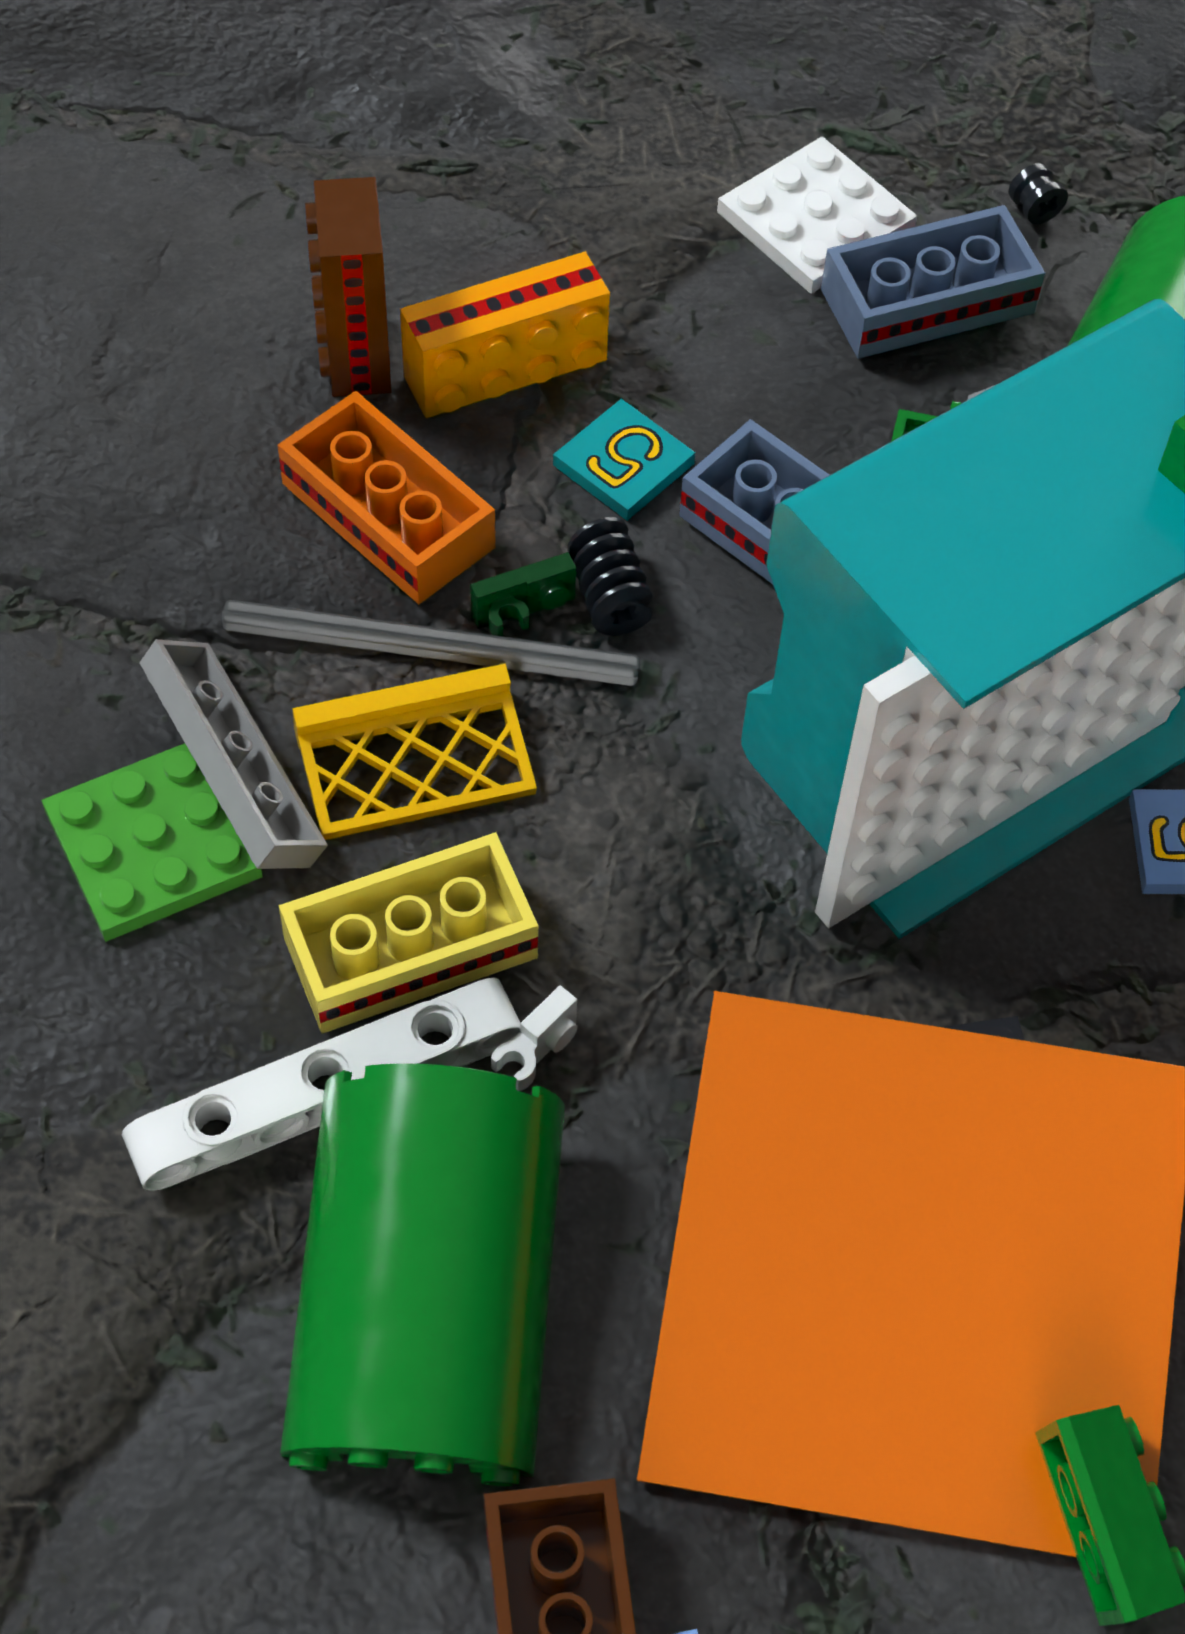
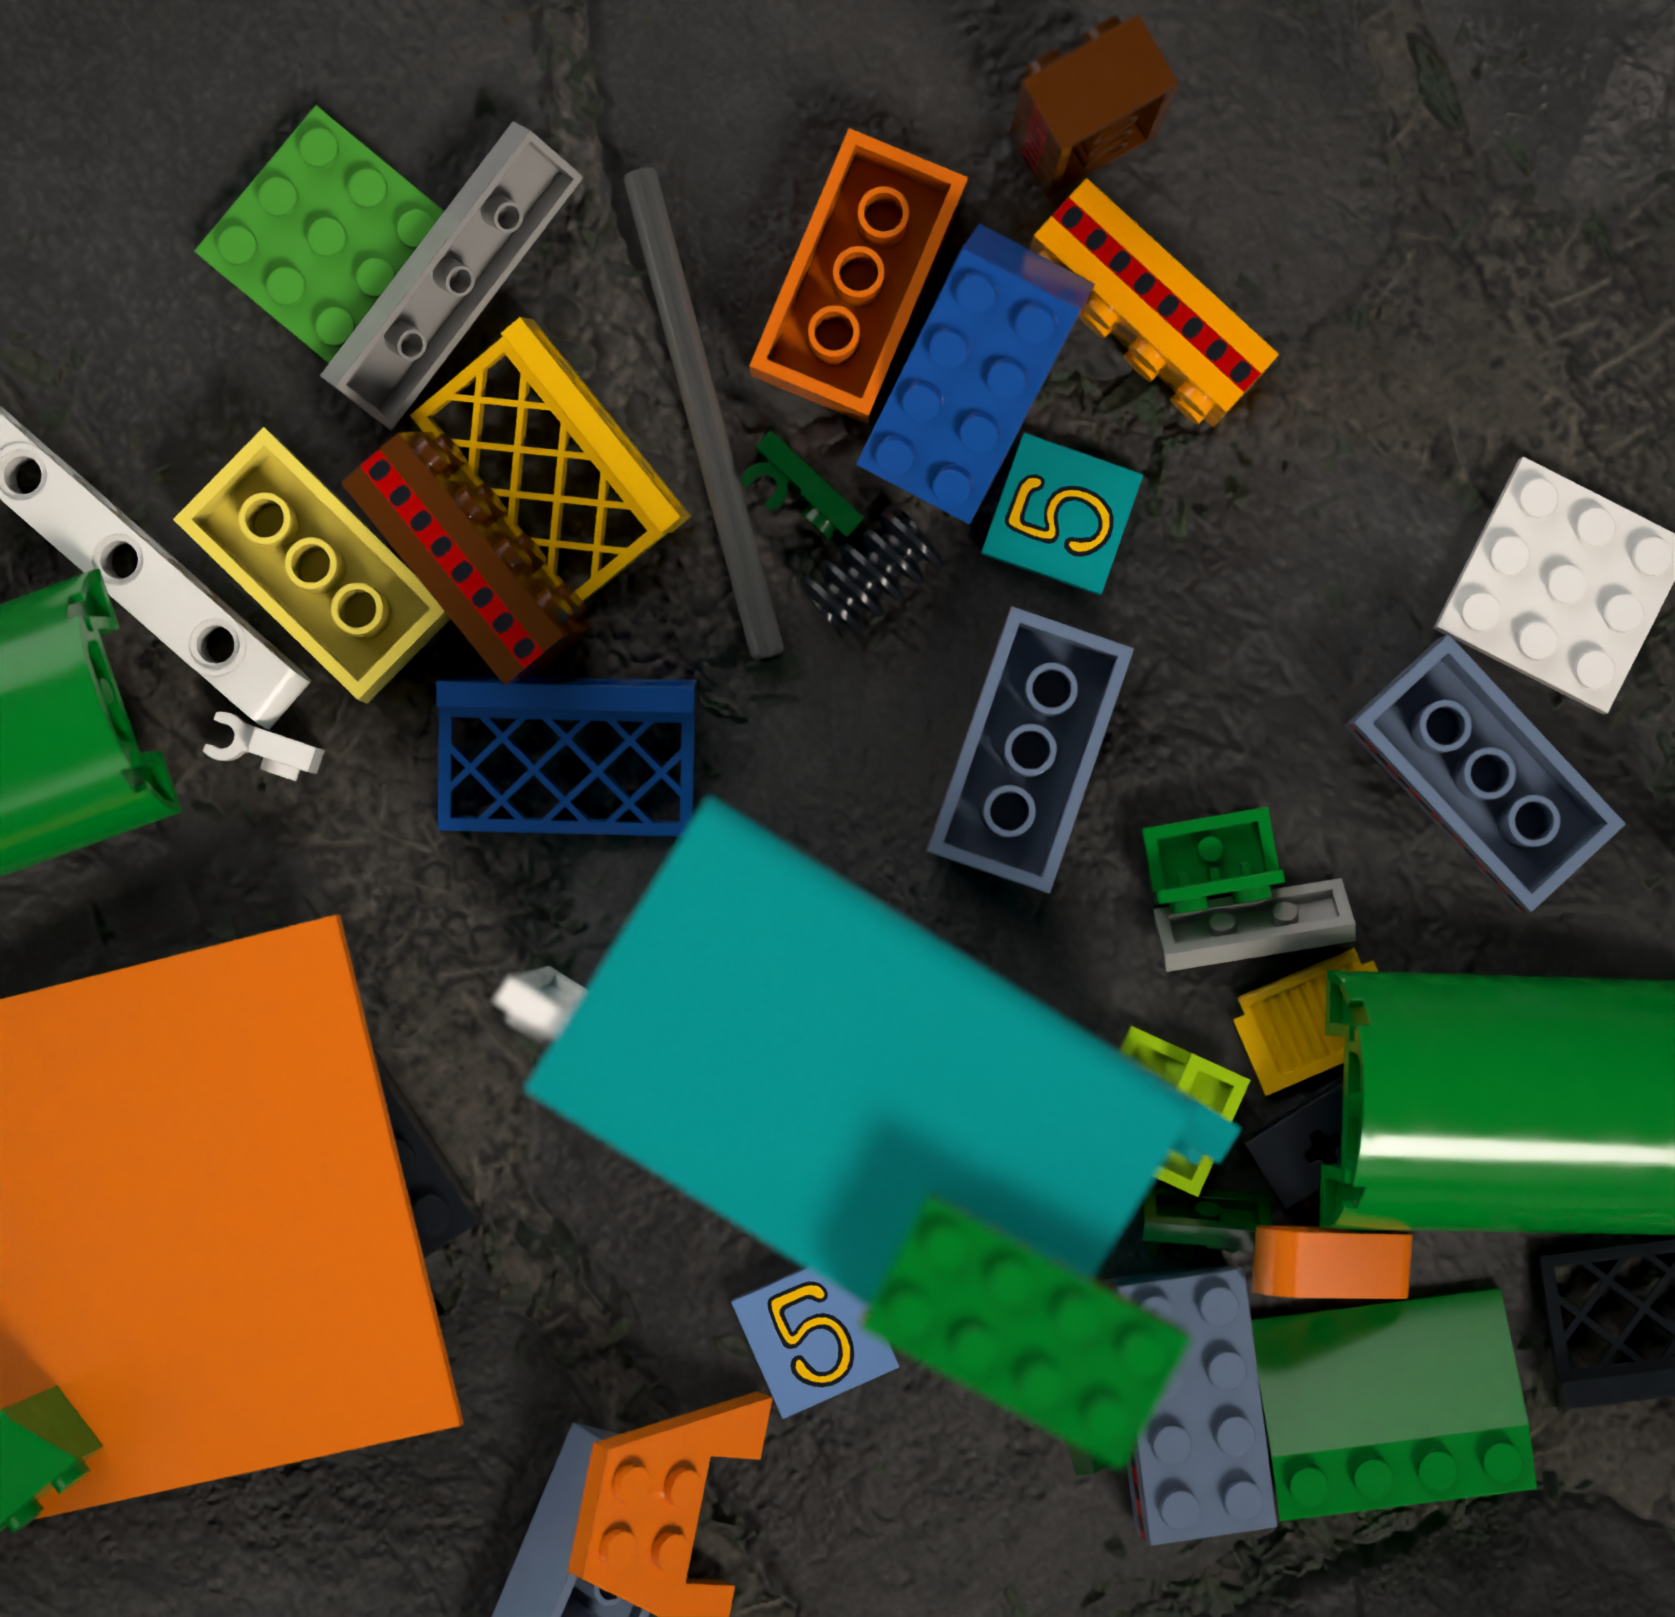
camera: 70 degrees right, 30 degrees up
none -> reddish brown brick [341,431,592,685]
none -> blue fence [436,674,697,837]
none -> blue brick [856,223,1095,524]

